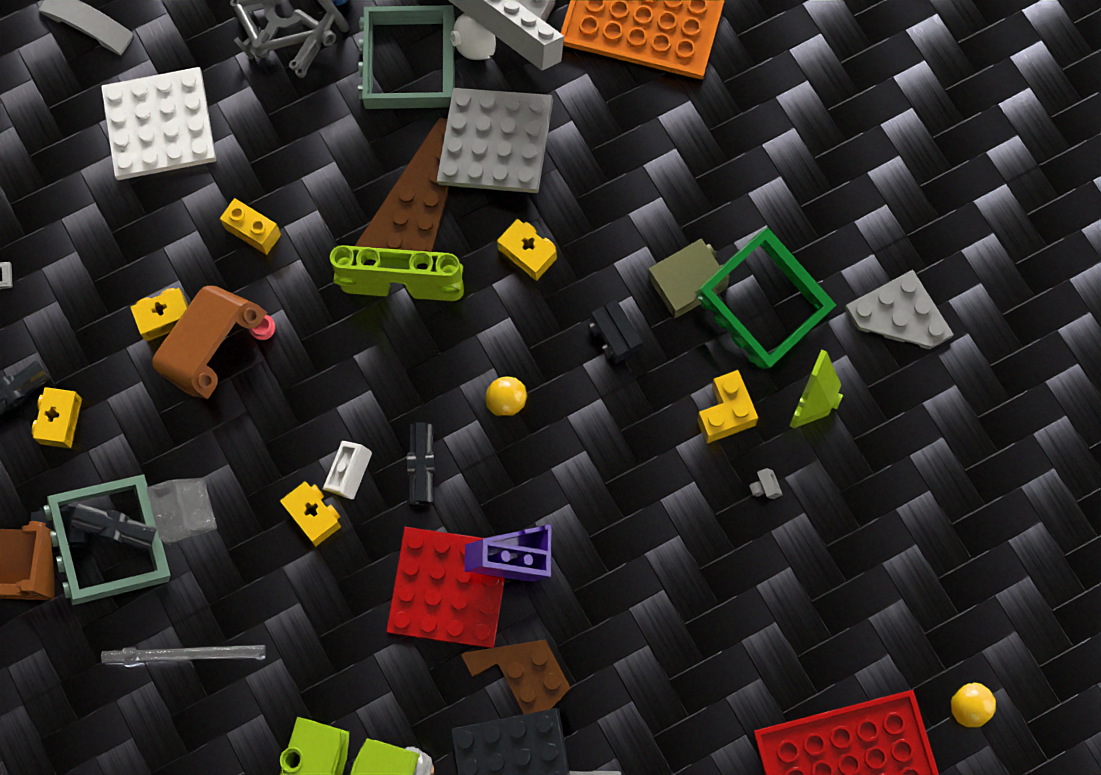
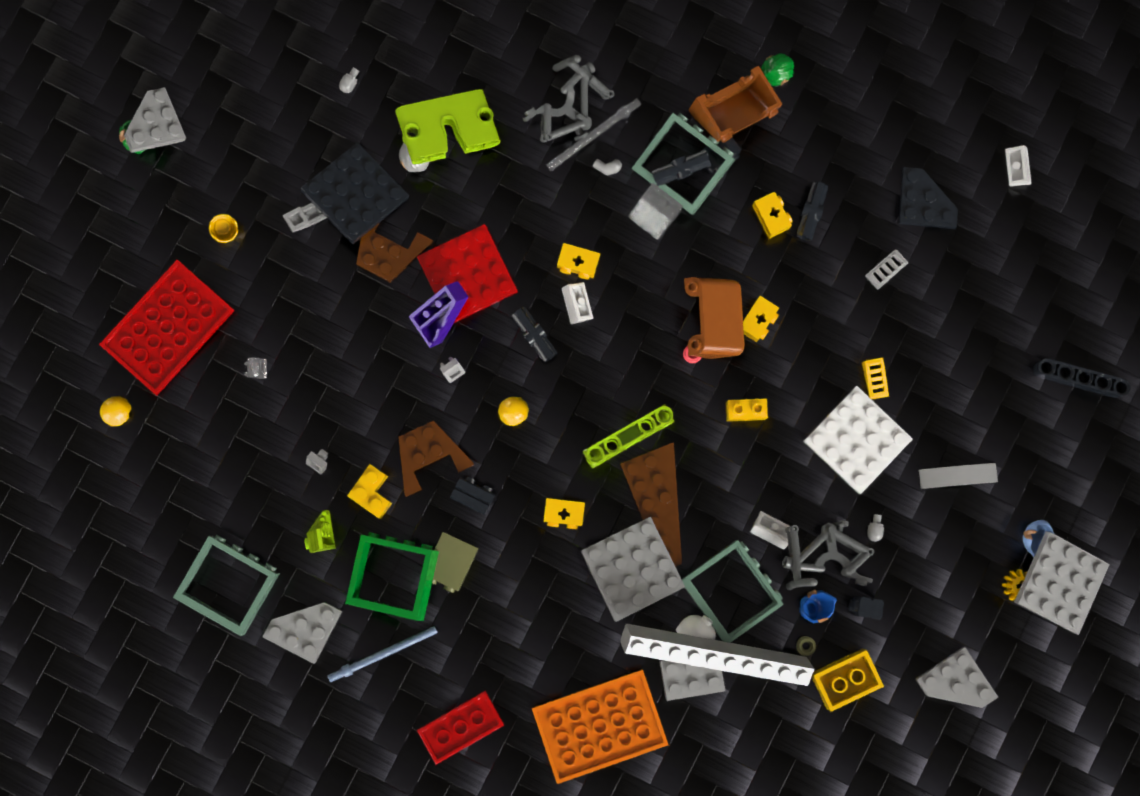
camera: 140 degrees right, 10 degrees up
none -> sand green window [173,534,280,636]
none -> clear tile [244,357,267,379]
none -> sand blue bar [328,626,438,682]
none -> reddish brown wing [399,421,474,497]
none -> red tile [417,690,504,764]
none -> light grey tile [440,357,466,383]
none -> dark grey piece [522,55,614,142]
none -> light grey arm [593,159,622,175]
none -> white slope [750,511,795,549]
none -> yellow slope [862,358,889,400]
none -> light grey cylinder [867,514,884,542]

